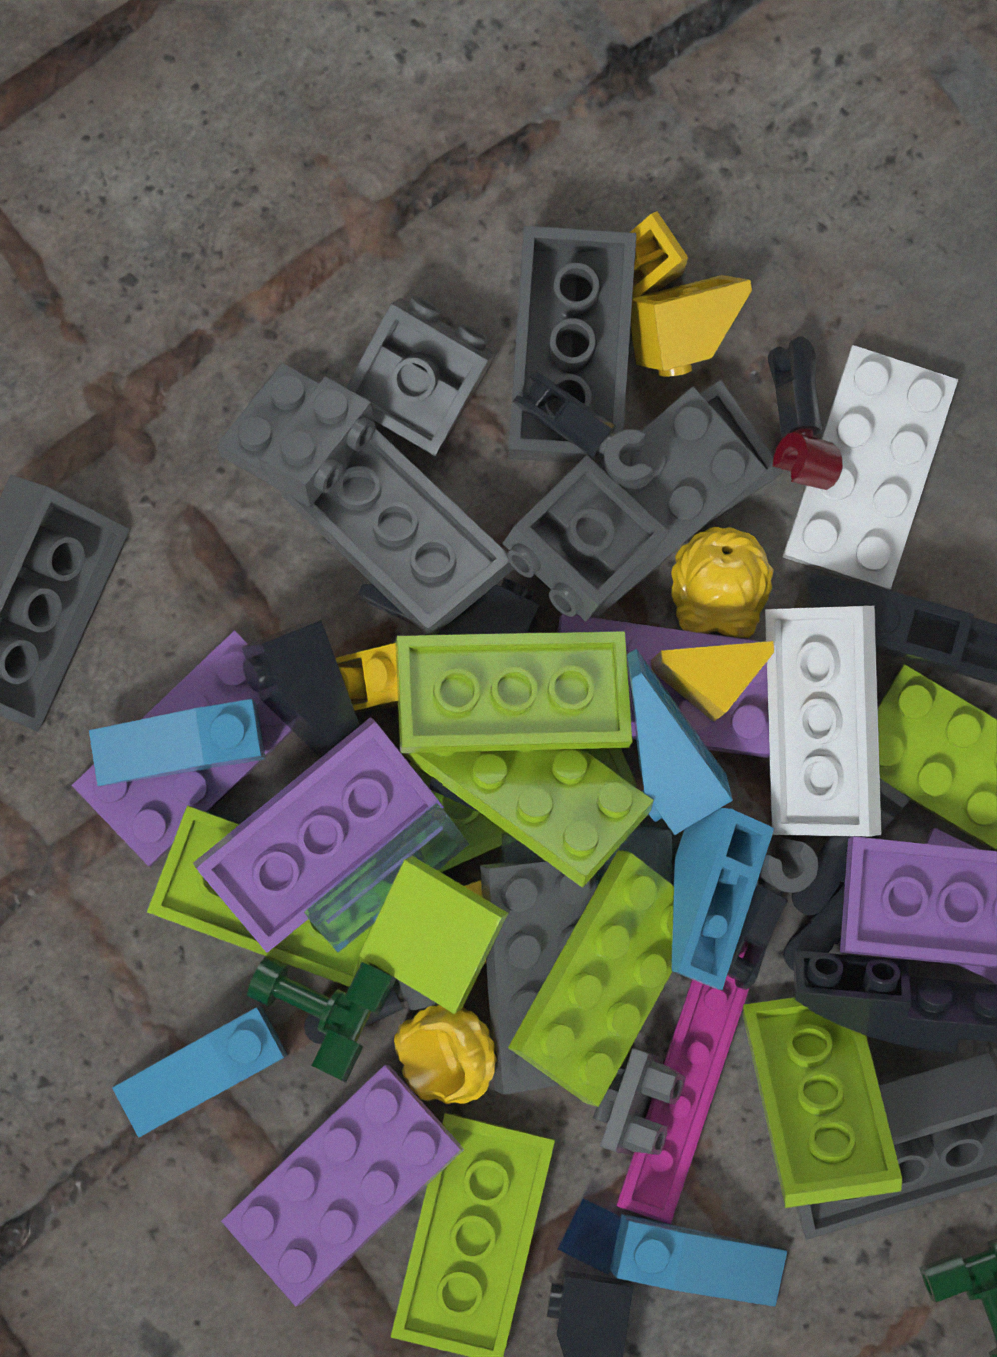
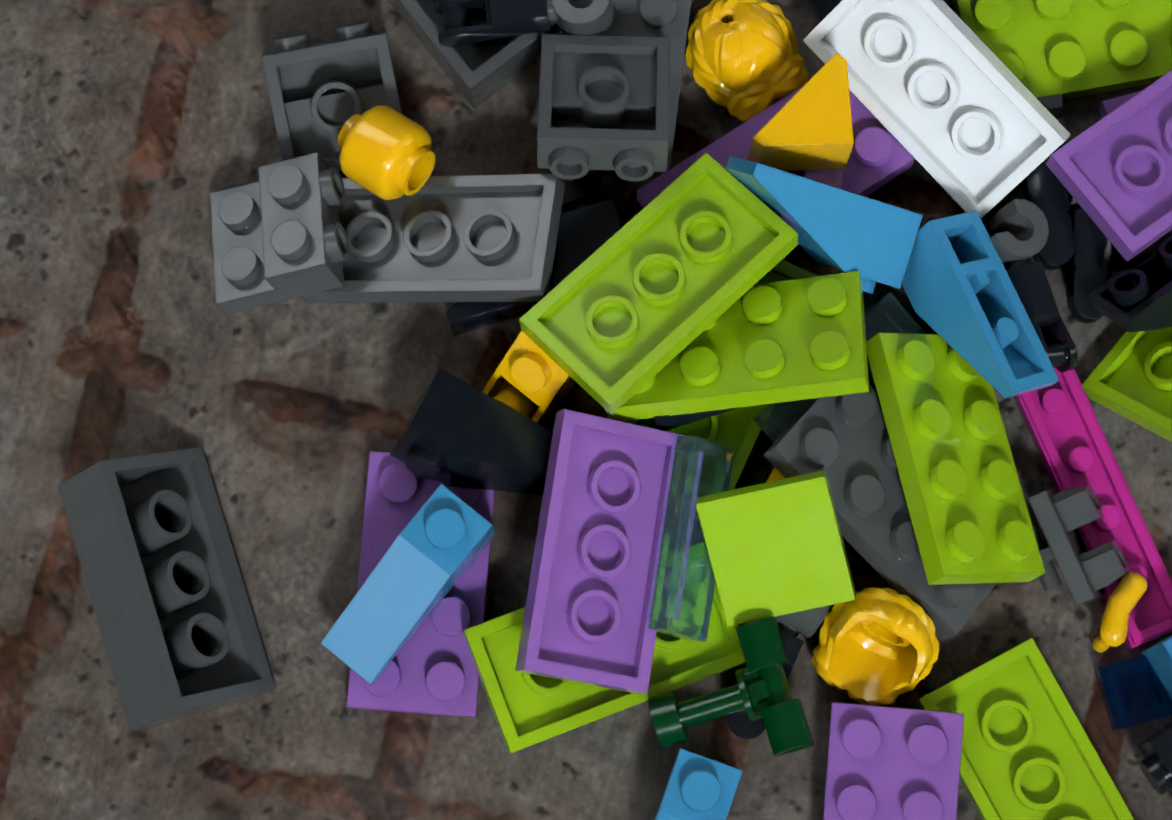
camera: 40 degrees left, 5 degrees down
none -> yellow head [338,105,436,200]
none -> yellow piece [1092,572,1148,653]

